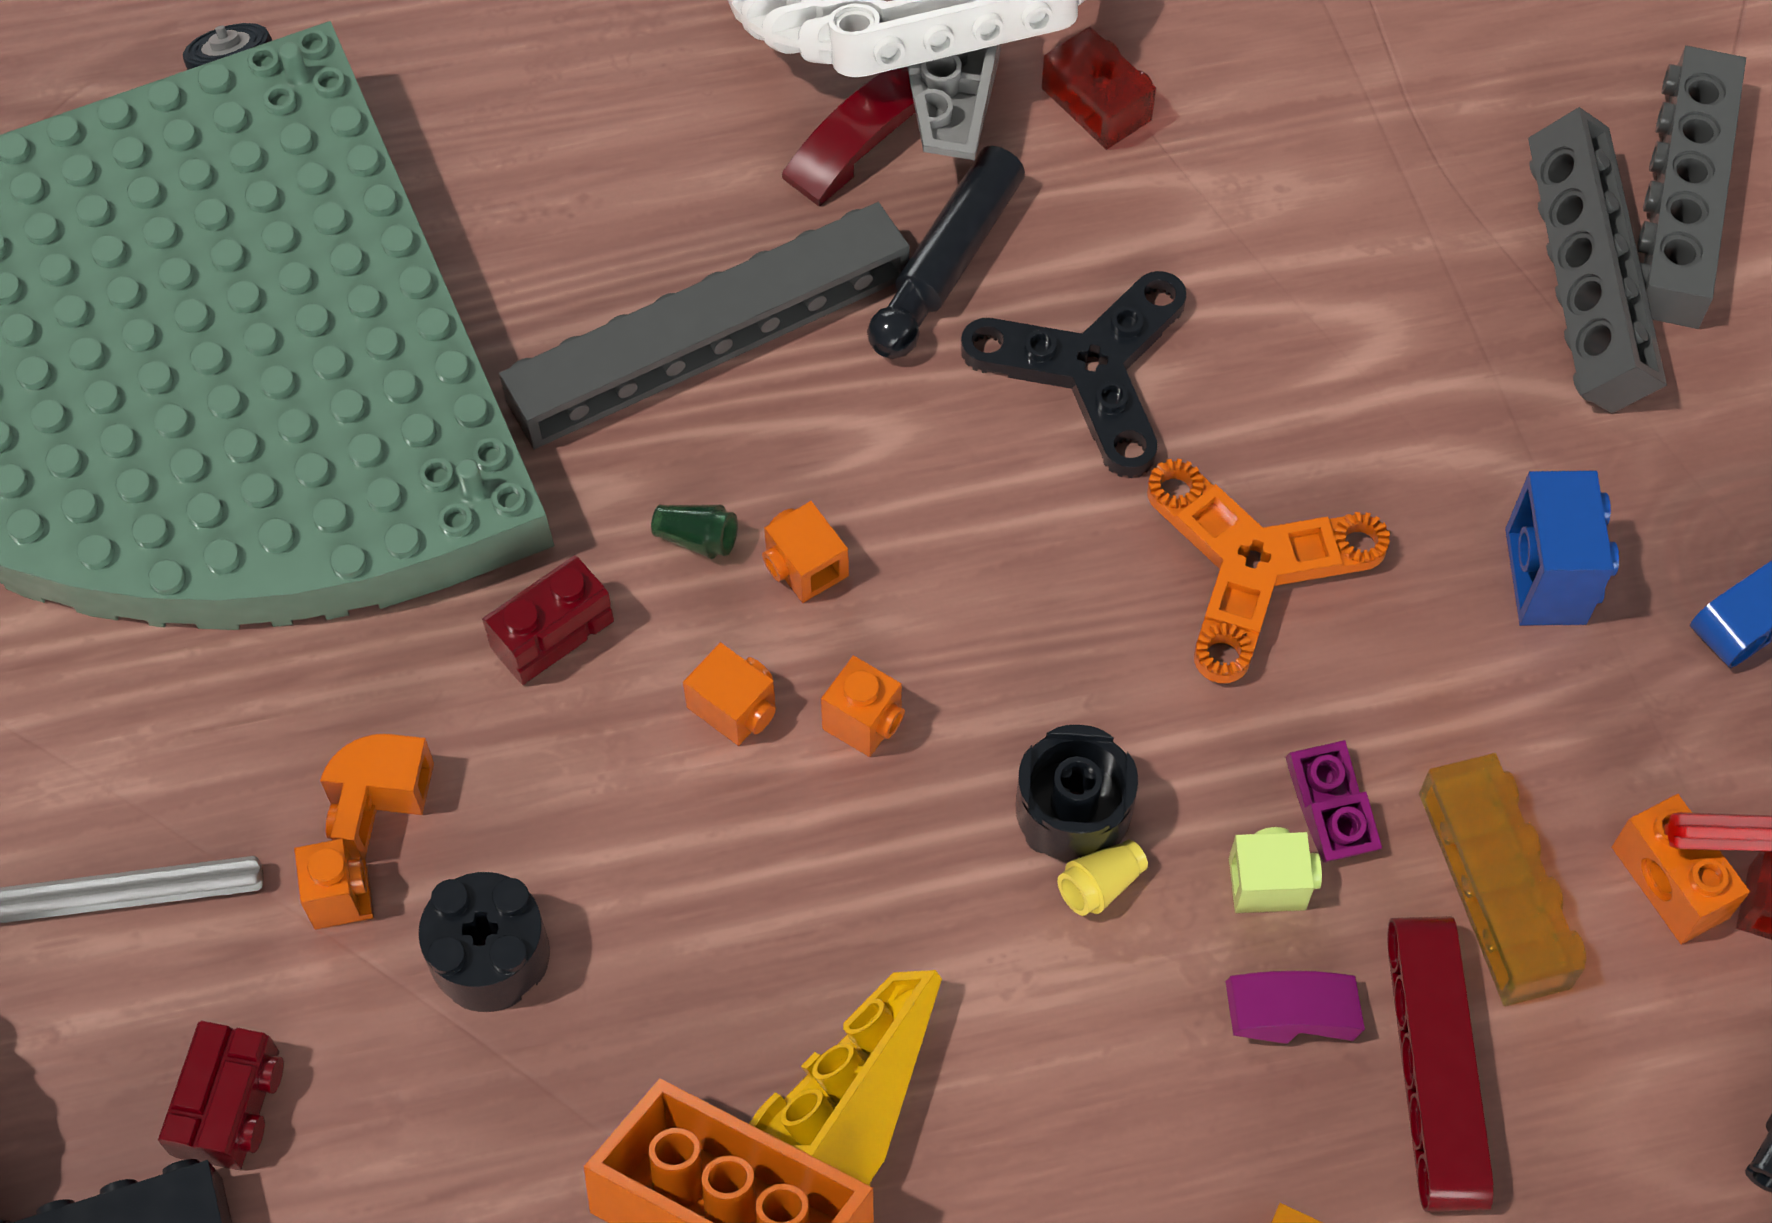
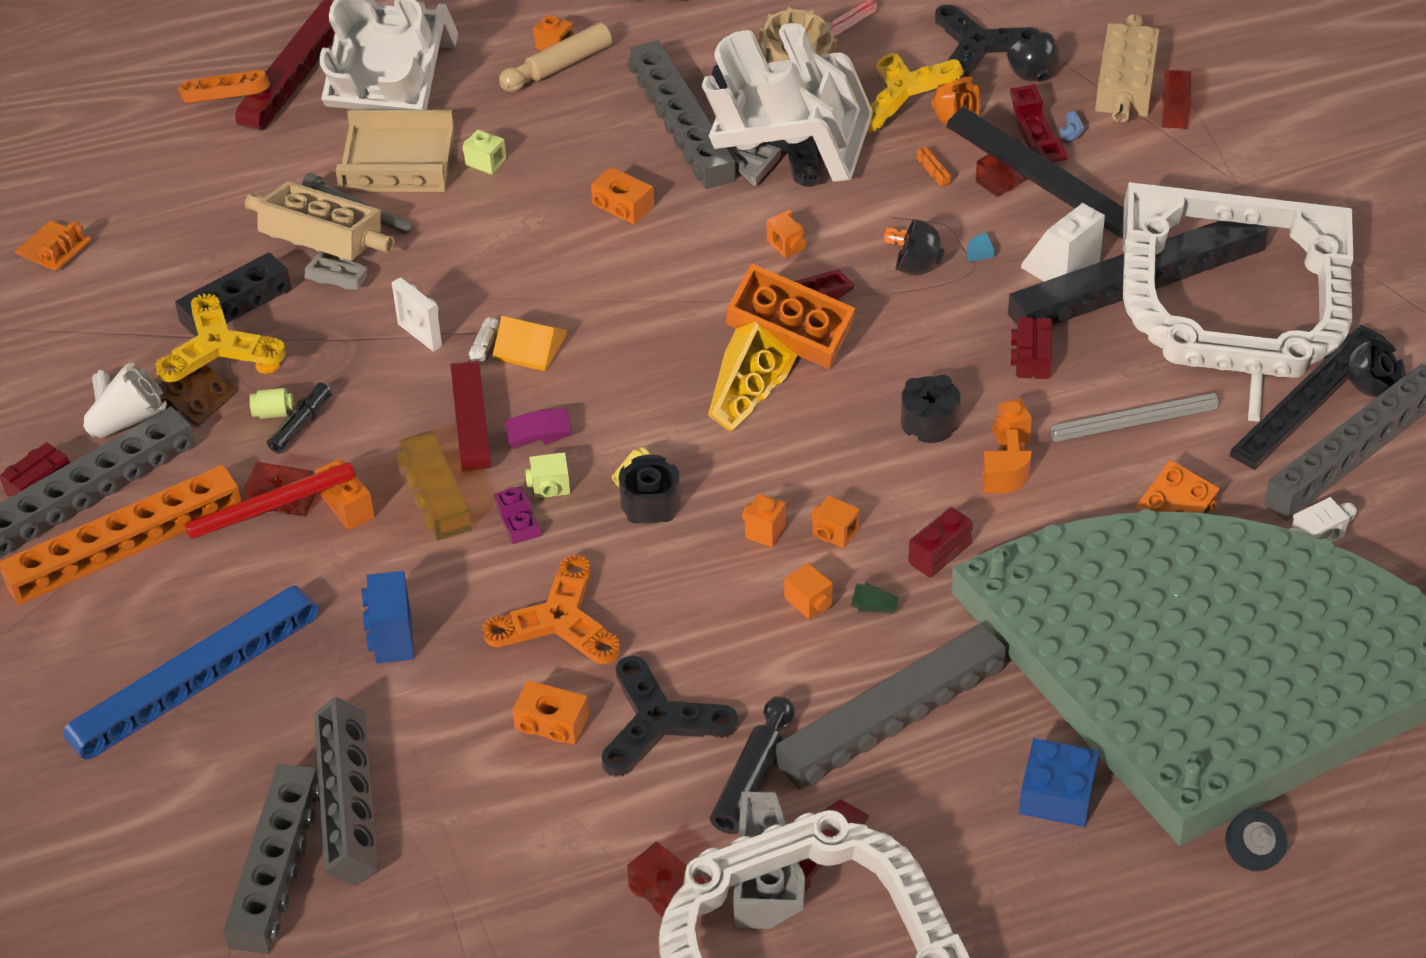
camera: 175 degrees right, 15 degrees down
none -> orange brick [512,680,589,745]
none -> blue brick [1019,738,1099,827]
none -> orange hinge [1135,460,1220,513]

